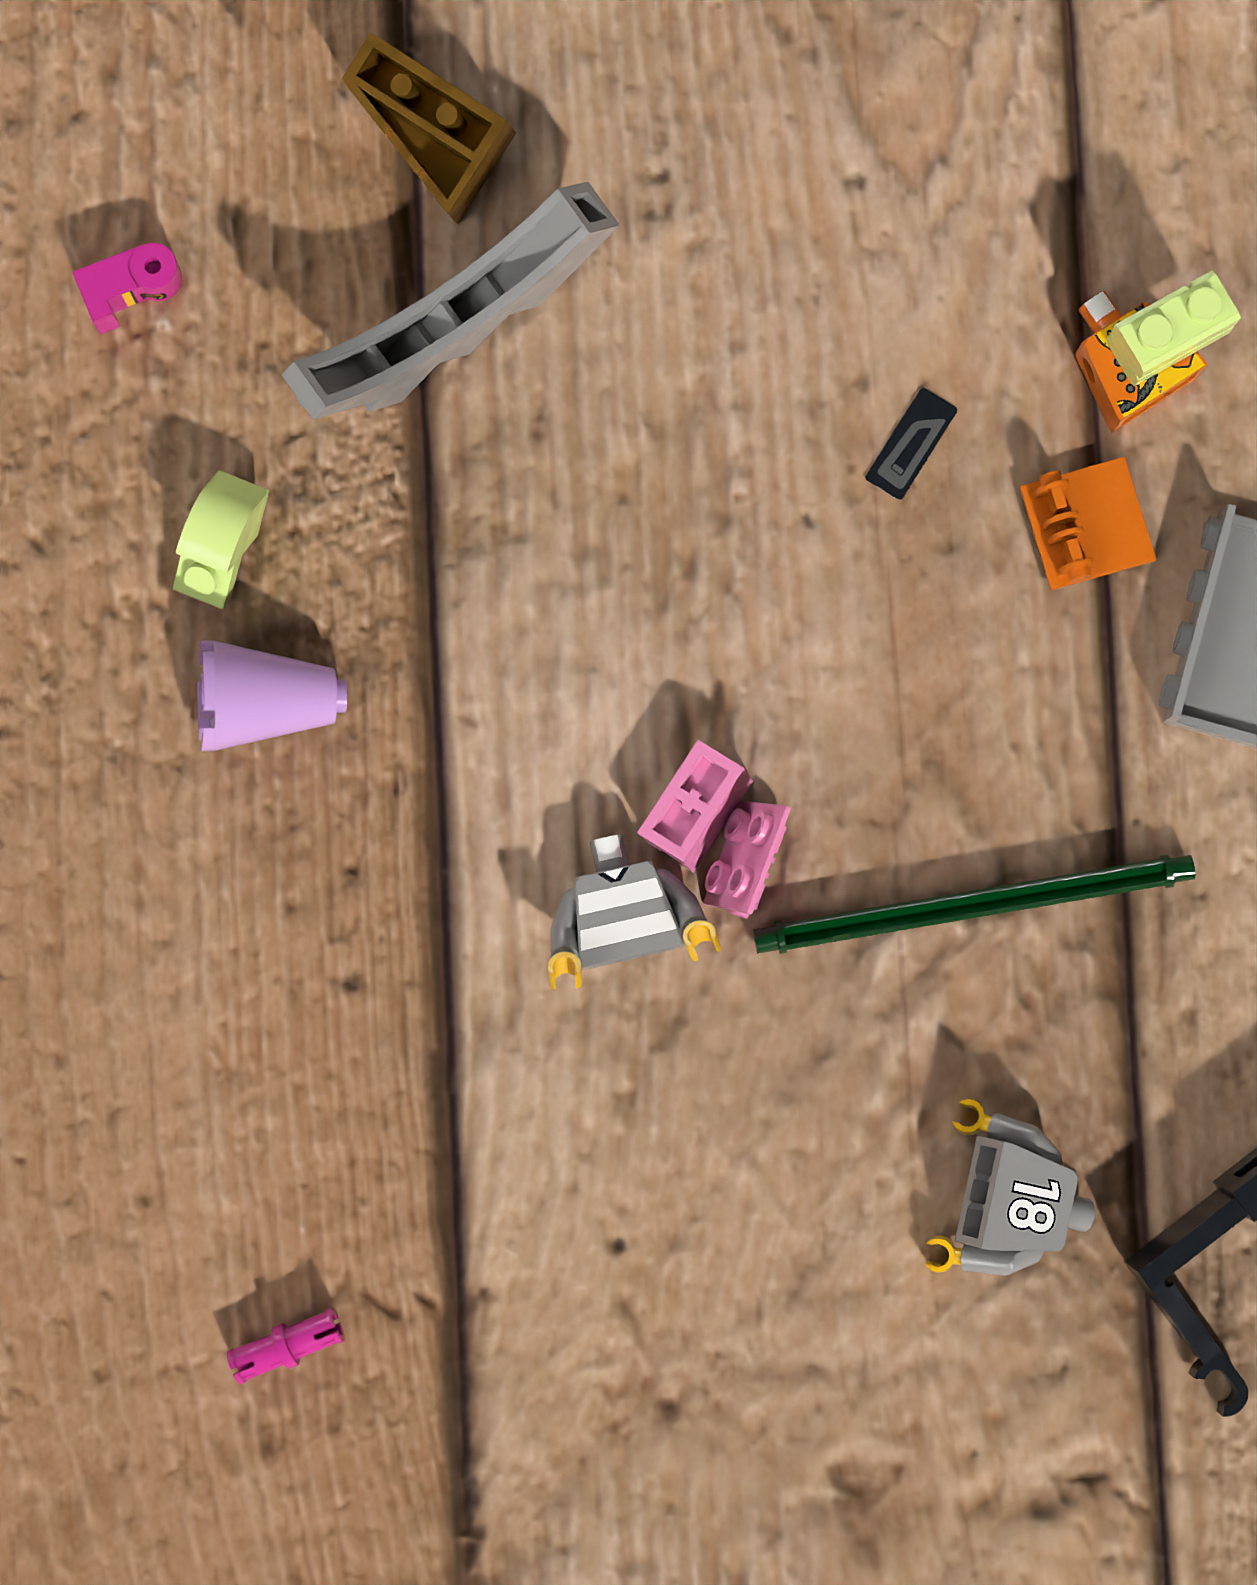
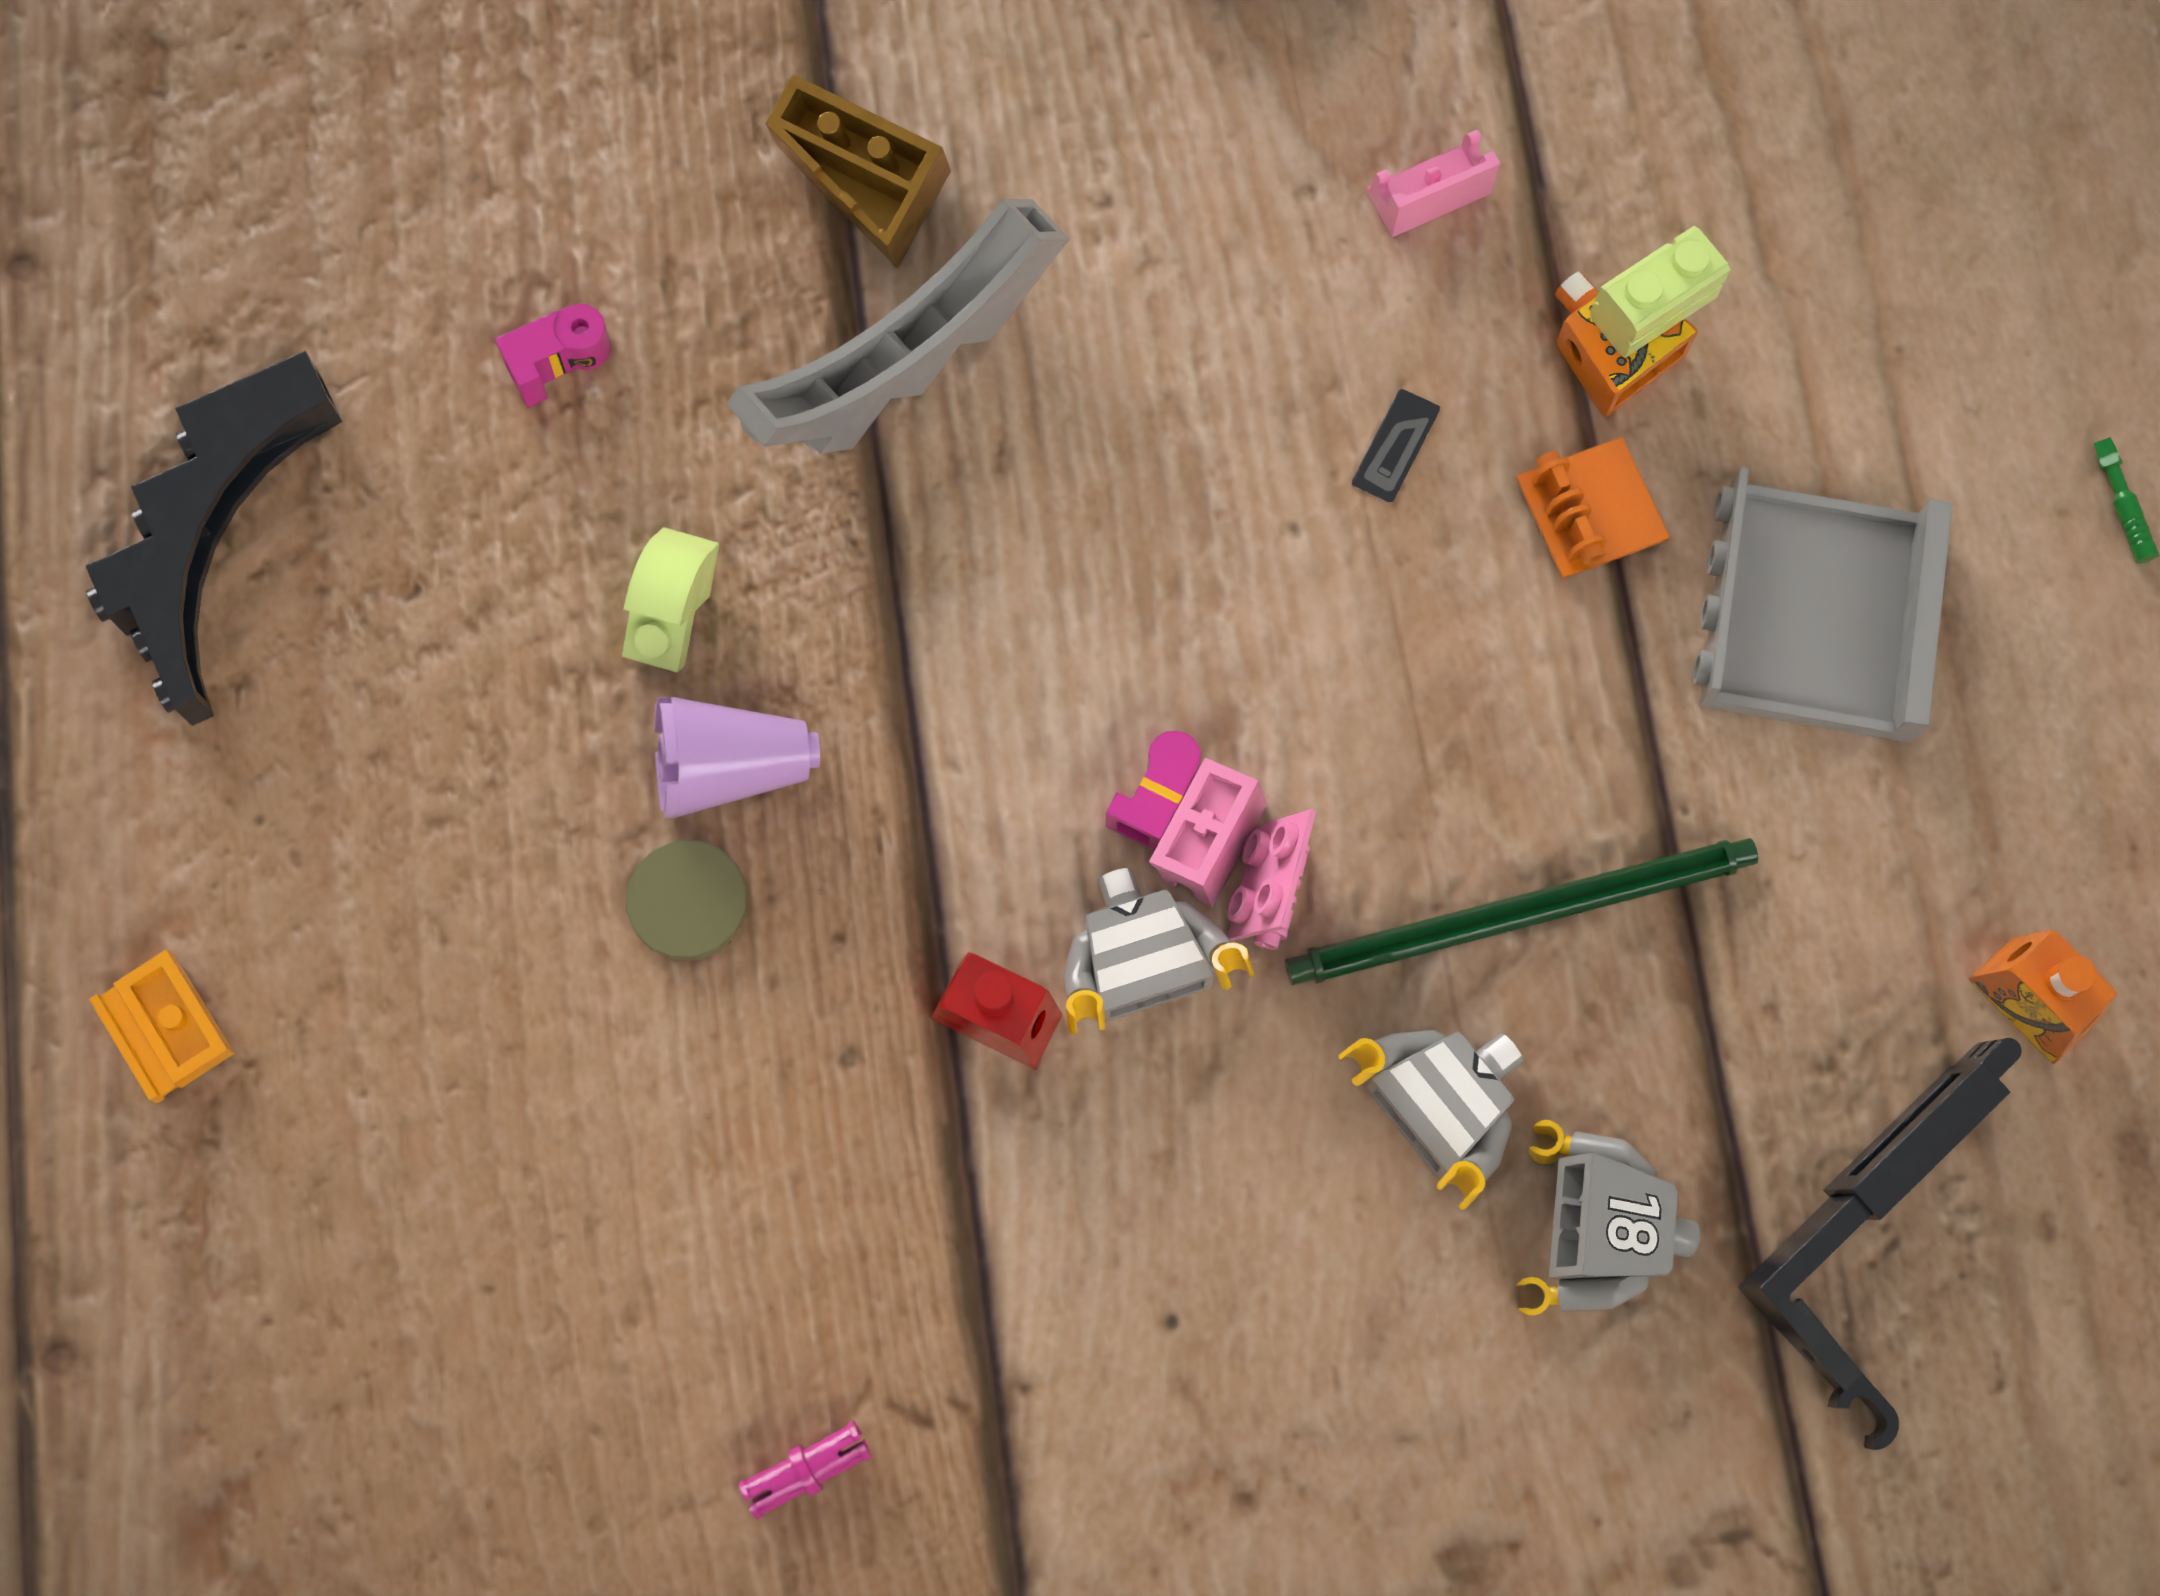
camera: 10 degrees left, 10 degrees down
none -> olive tile [626,840,749,961]
none -> red torso [931,952,1063,1070]
none -> dark pink leg [1105,730,1201,851]
none -> torso [1338,1030,1524,1210]
none -> bright pink hinge [1366,130,1501,237]

